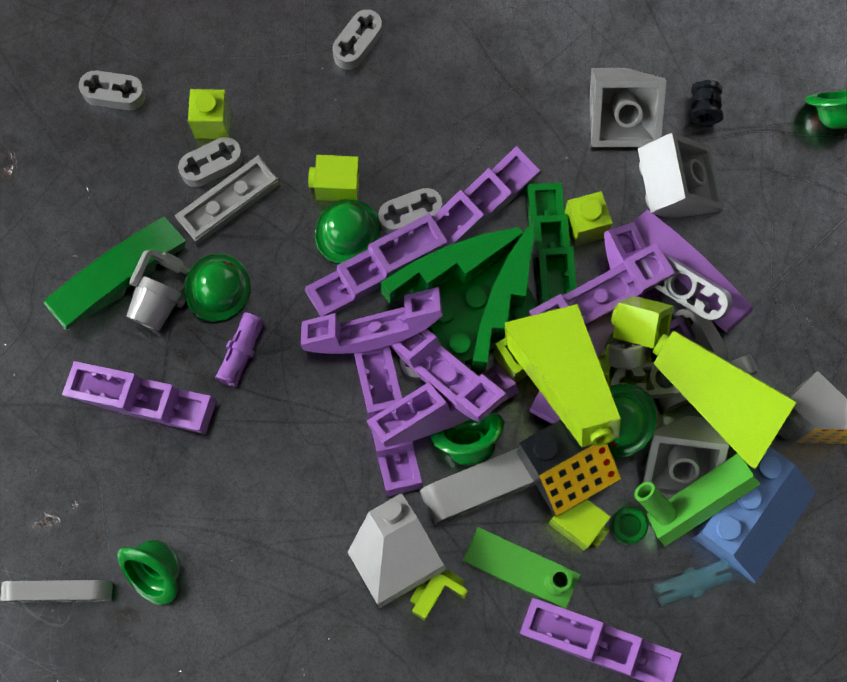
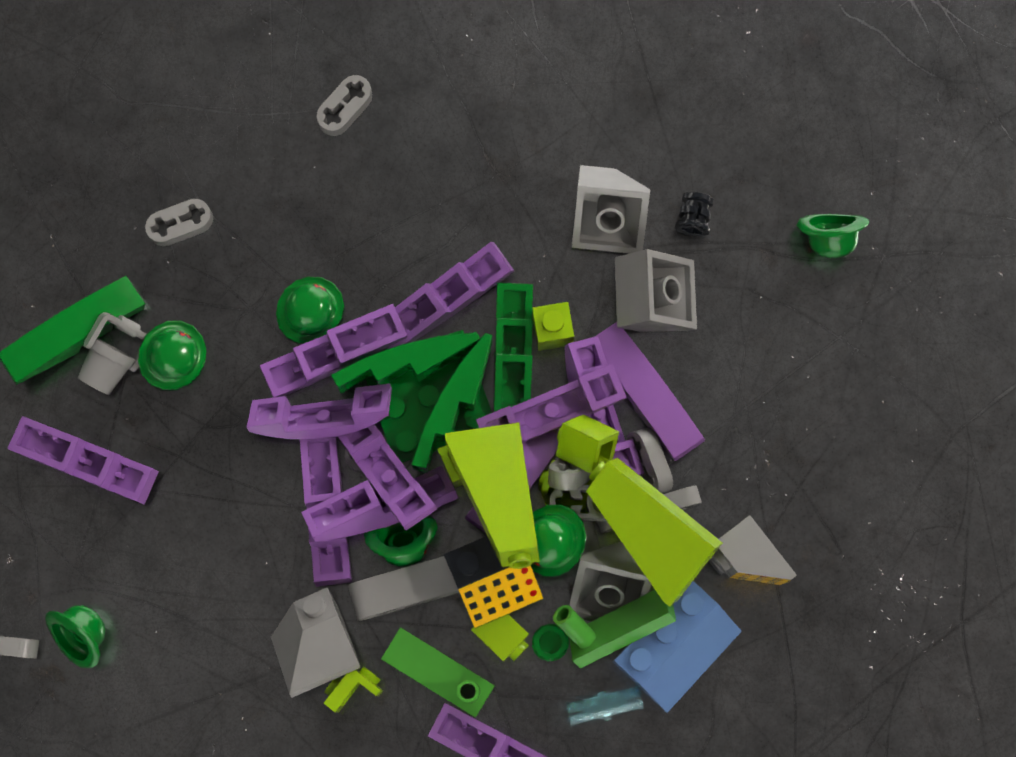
camera: 10 degrees right, 5 degrees up
light grey beam [79,70,146,110] -> none
light grey tile [175,155,280,245] -> none
lime brick [188,89,231,139] -> none
medium lavender pin [215,312,265,387] -> none
lime brick [308,155,360,201] -> none
light grey beam [378,188,442,234] -> none
light grey beam [654,251,733,320] -> none

